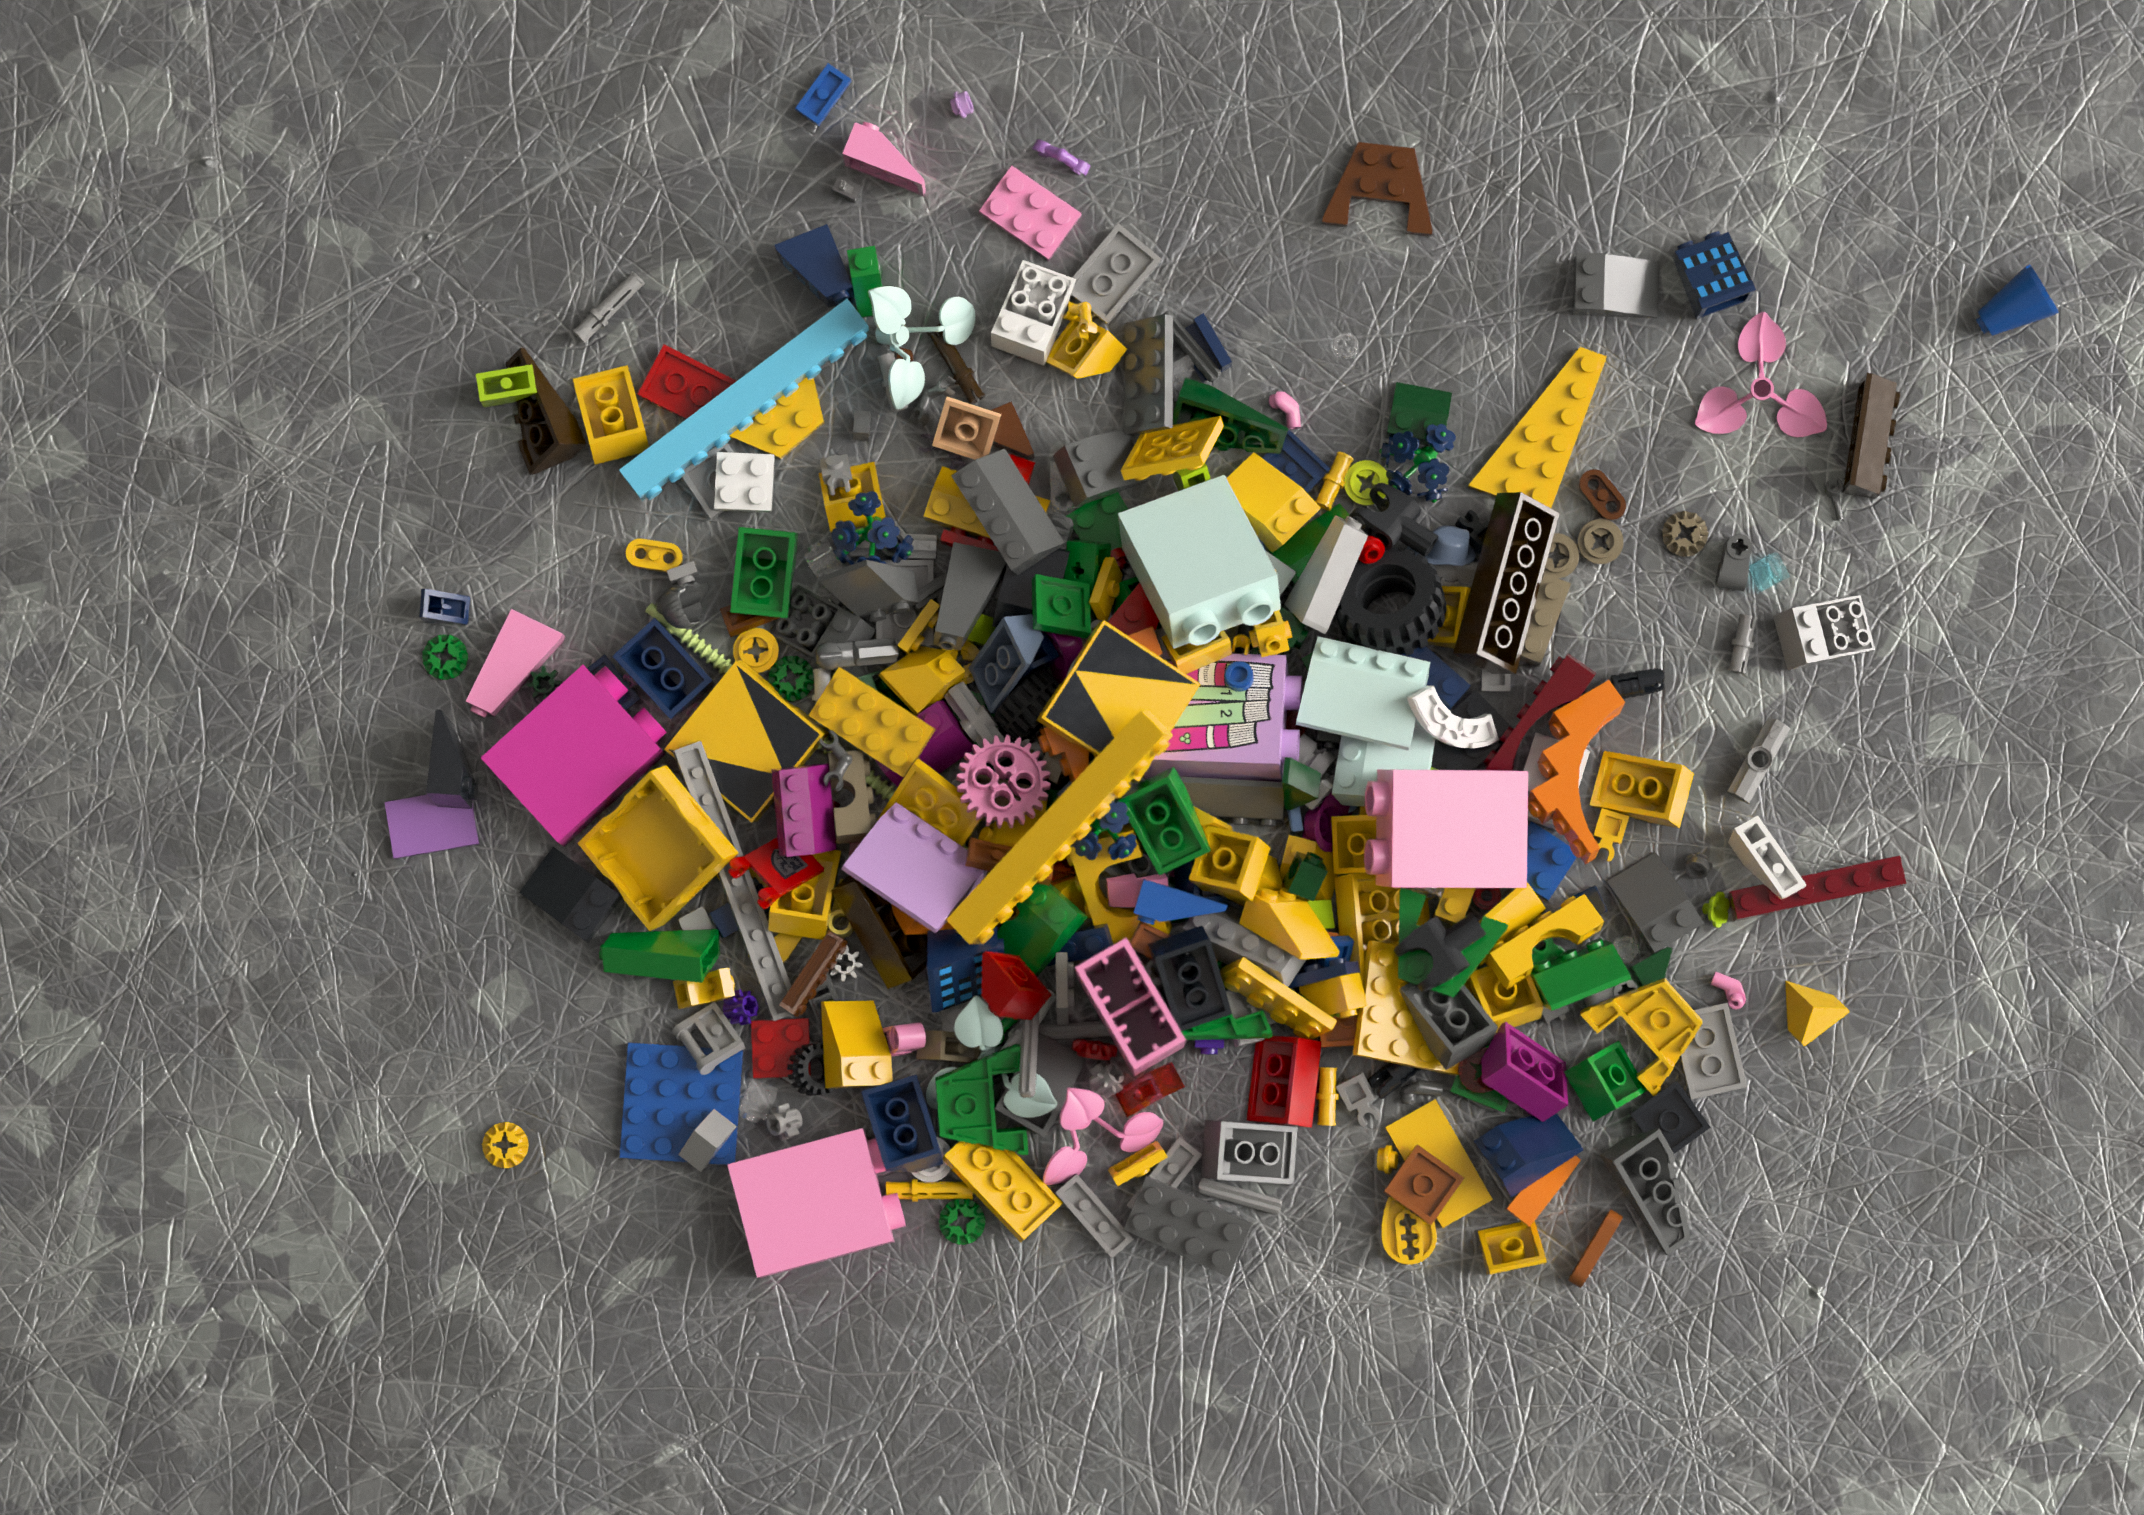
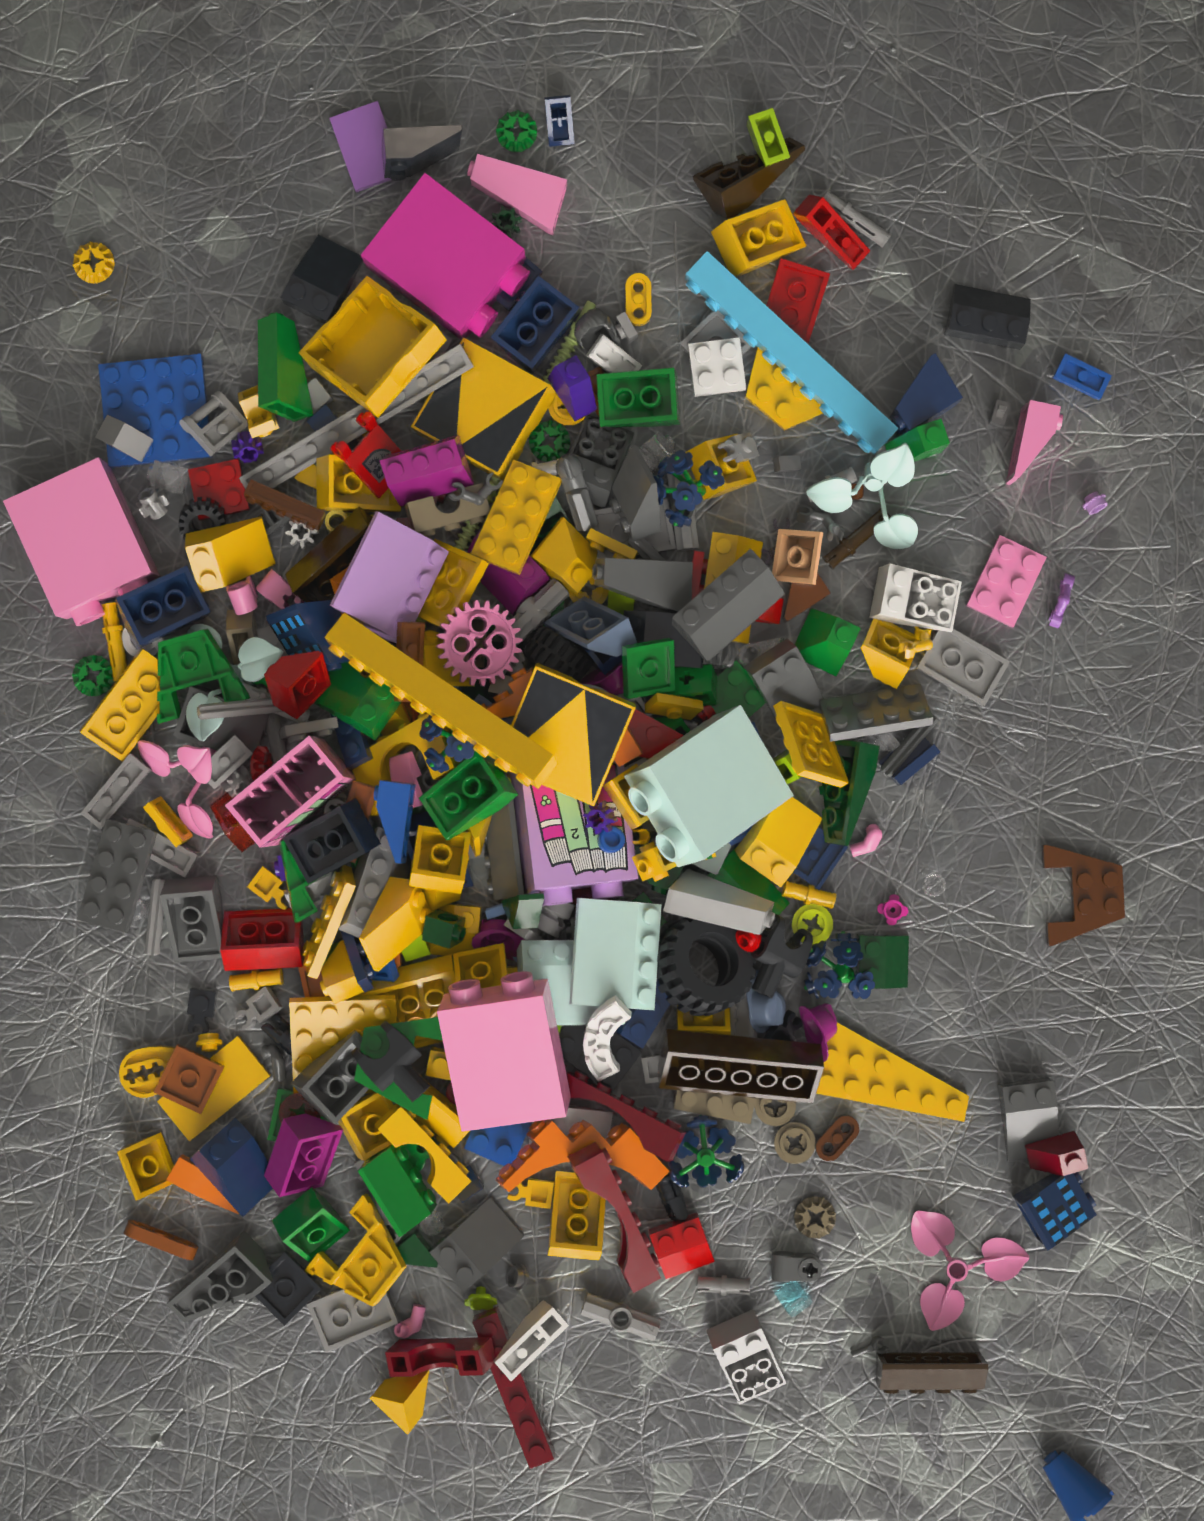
camera: 75 degrees right, 5 degrees up
none -> black plate [187,988,218,1034]
none -> light grey plate [208,734,253,790]
none -> yellow plate [247,866,288,910]
none -> bright pink piece [255,569,305,609]
none -> dark red arch [385,1337,496,1377]
none -> dark purple slope [547,355,597,421]
none -> dark red arch [567,1142,661,1293]
none -> dark purple gear [583,800,618,835]
none -> white plate [586,334,642,373]
none -> red slope [649,1212,715,1279]
none -> dark blue plant [669,1115,744,1188]
none -> red slope [792,194,870,270]
none -> green slope [794,608,861,677]
none -> magenta piece [799,1003,837,1062]
none -> dark pink plate [877,894,908,925]
none -> black slope [944,284,1031,350]
none -> dark red slope [1025,1131,1088,1176]

